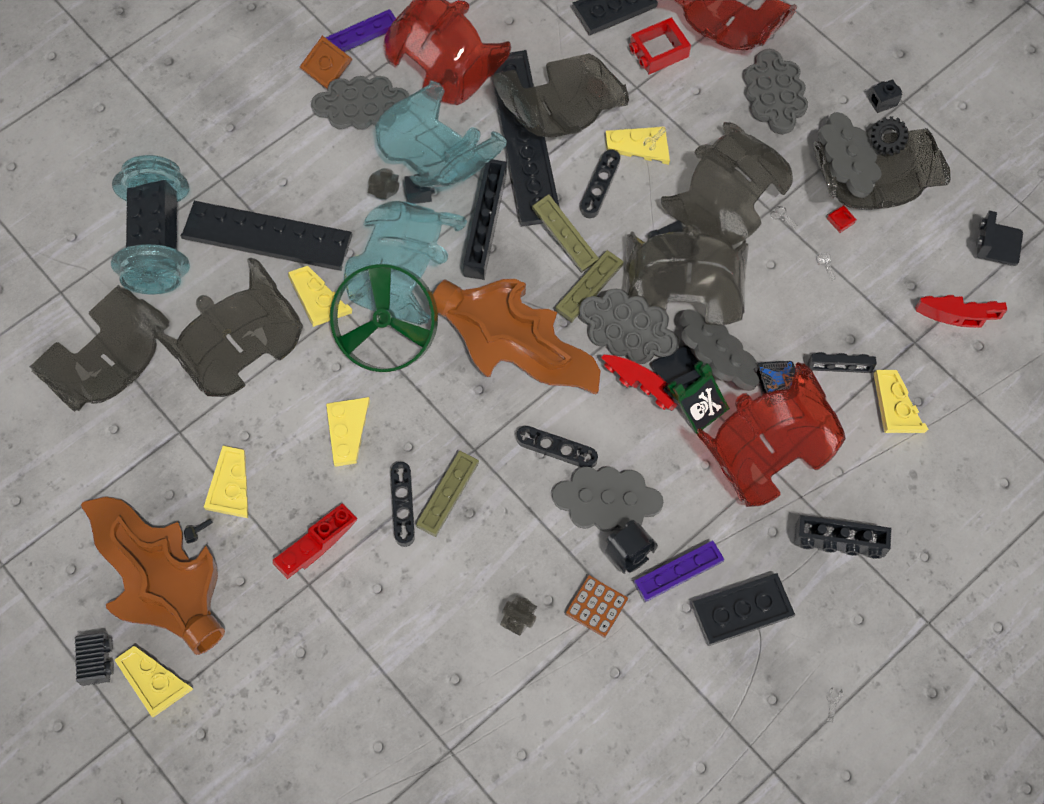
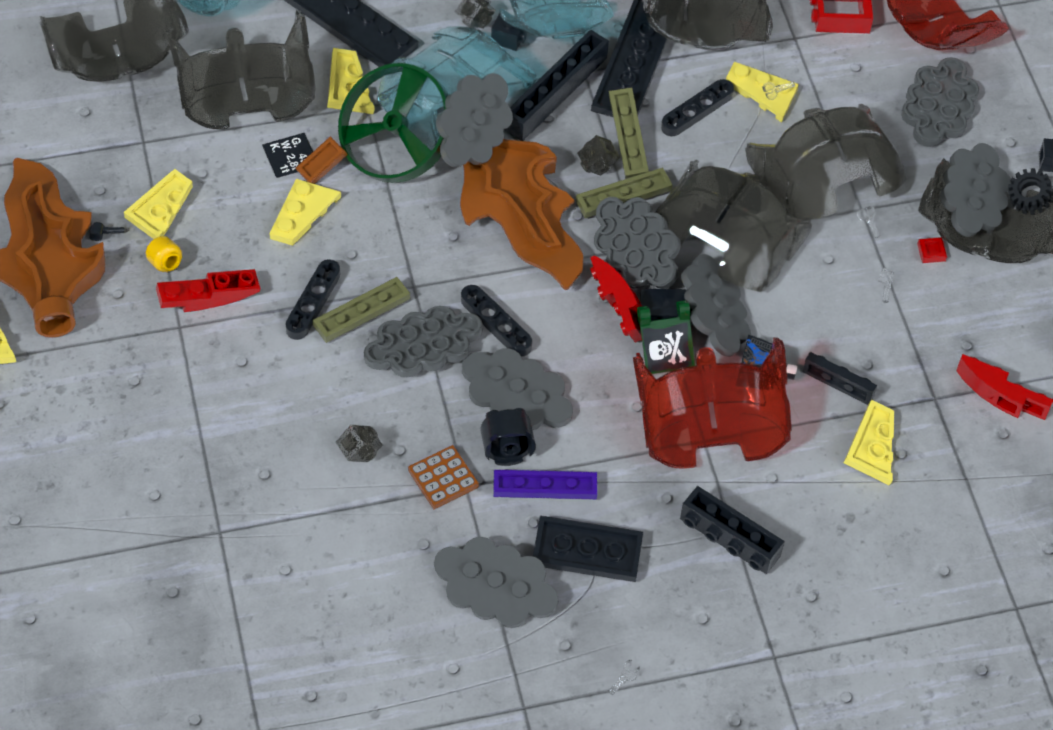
camera: 25 degrees right, 10 degrees down
none -> yellow head [146,236,182,272]
none -> black sticker [262,133,313,178]
none -> dark orange tile [295,136,347,184]
none -> dark grey plate [364,306,483,378]
none -> dark grey plate [434,537,559,628]
none -> dark grey plate [436,73,513,167]
none -> clear smoke brick [577,135,620,176]

